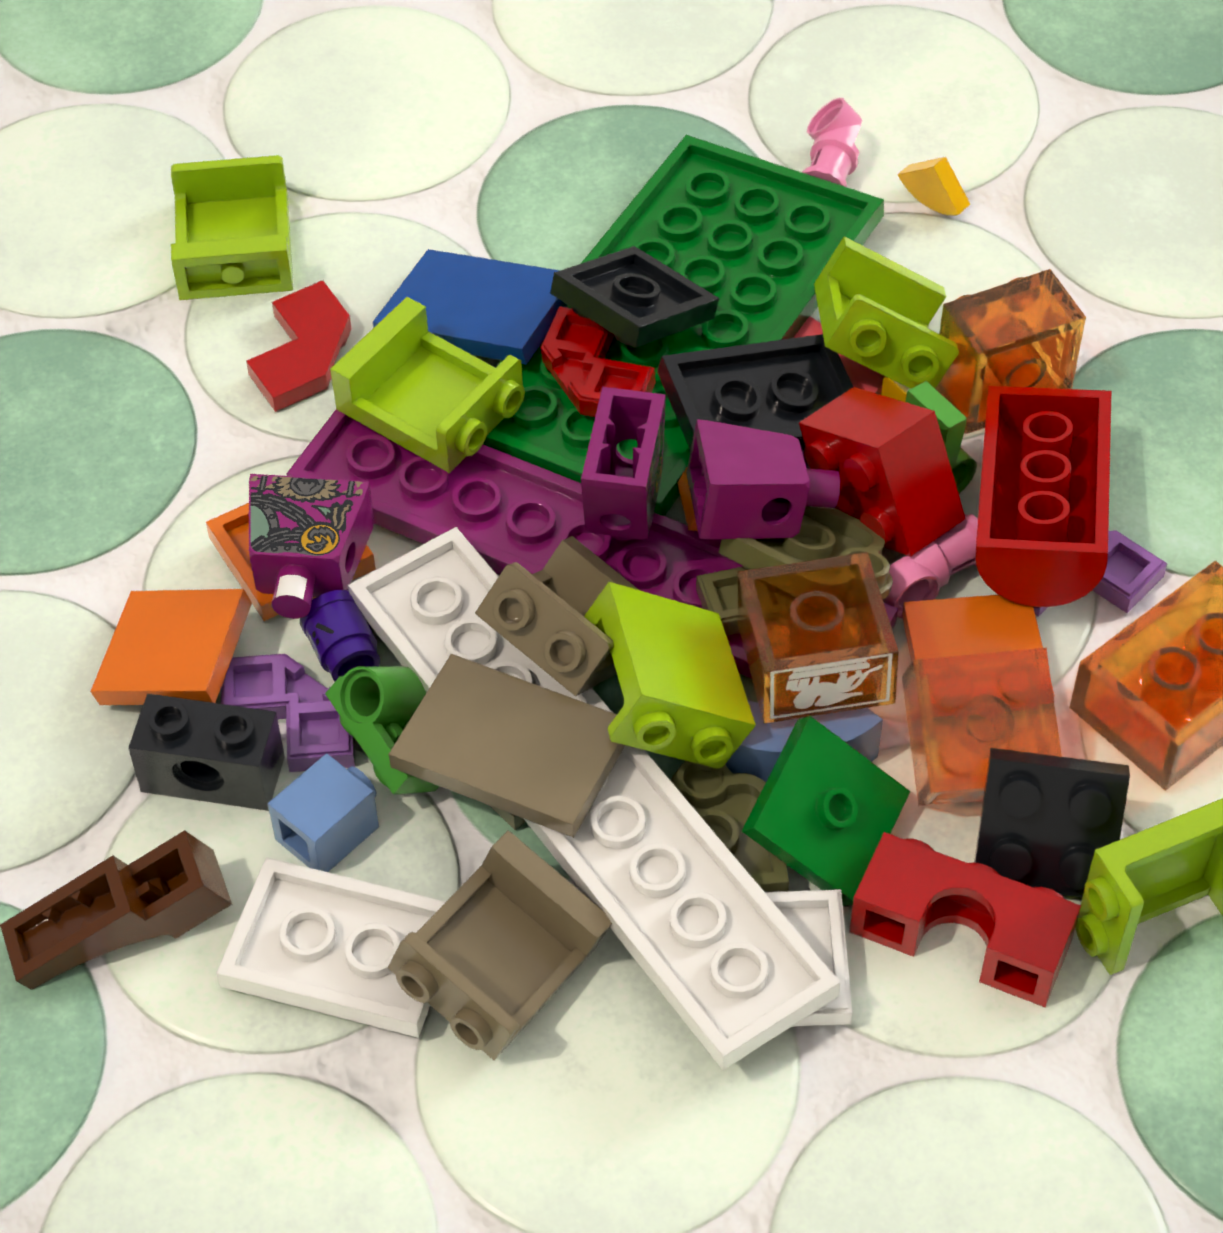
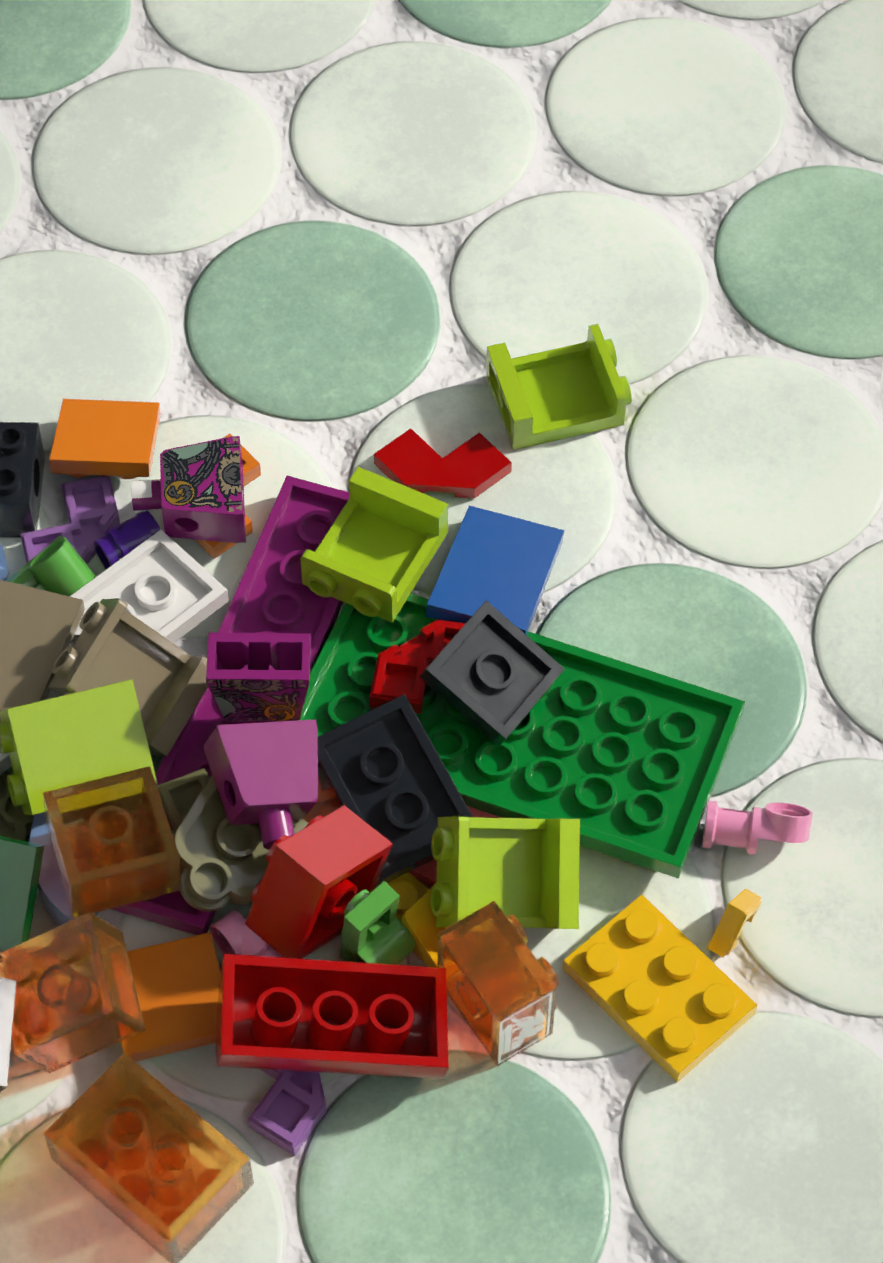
camera: 80 degrees right, 5 degrees up
none -> yellow plate [562,894,757,1083]

